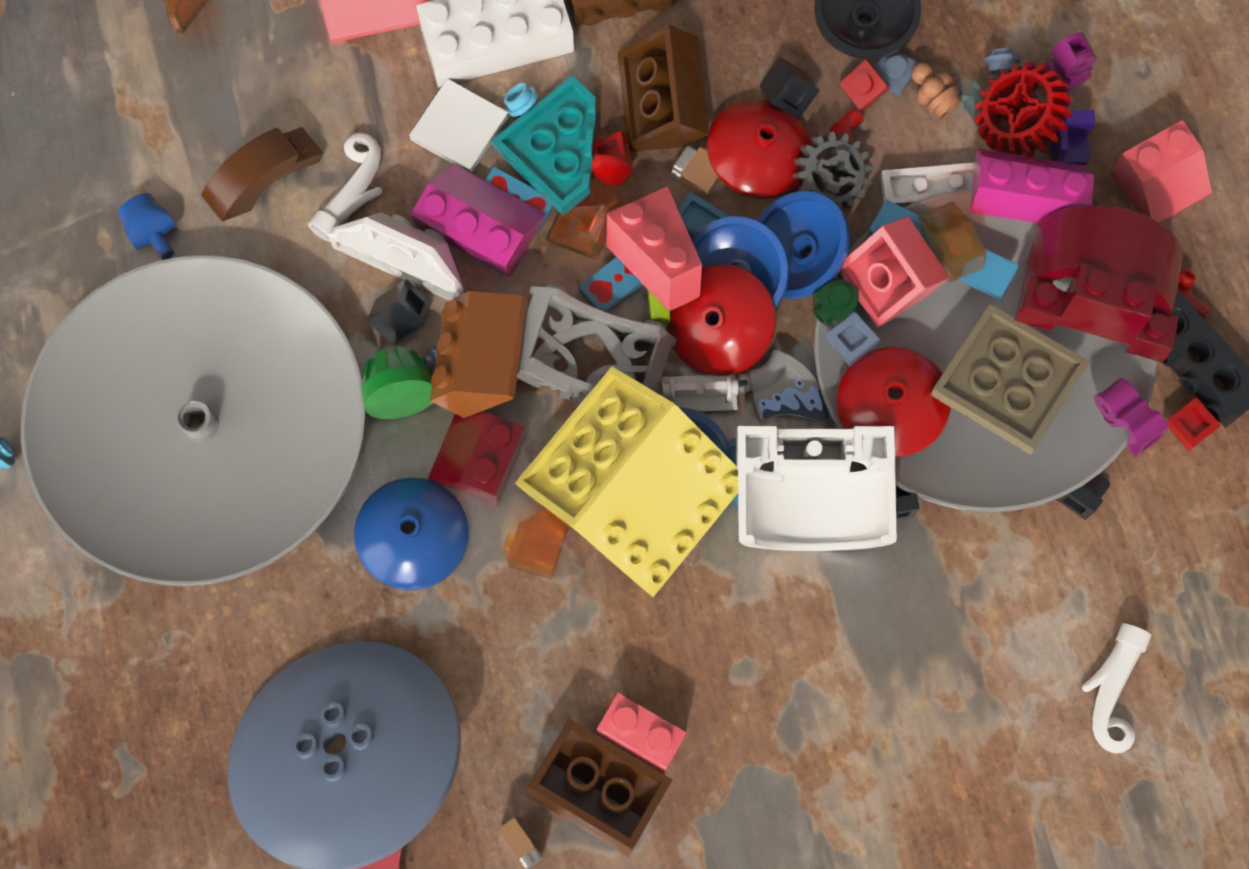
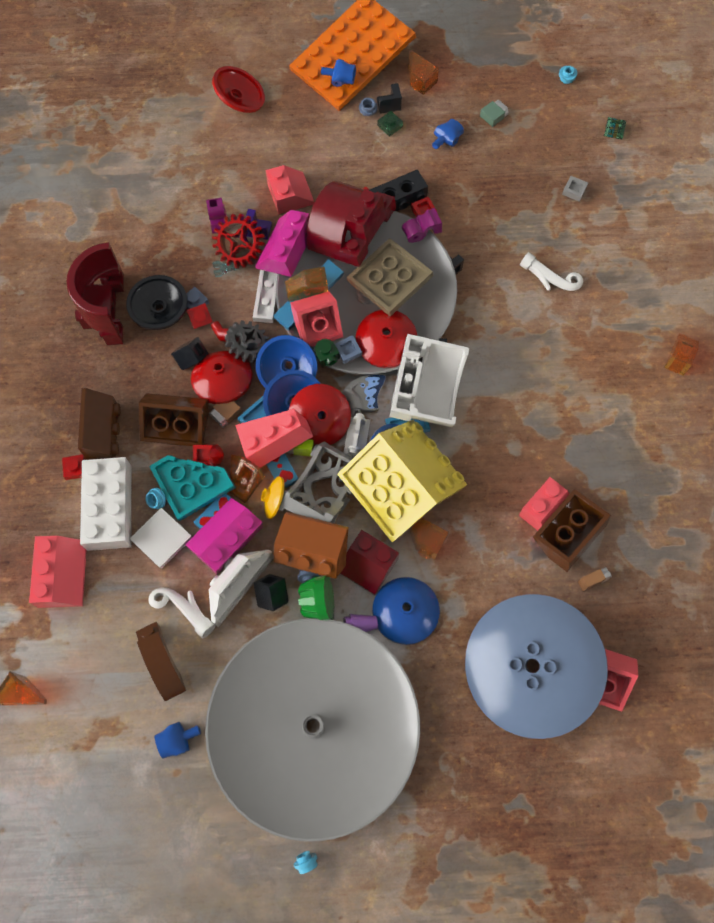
camera: 75 degrees left, 5 degrees down
nougat piece [912,63,962,119] -> none
sand blue plate [984,48,1021,75] -> none
none -> yellow dish [261,476,284,519]
none -> medium lavender cone [343,614,378,632]

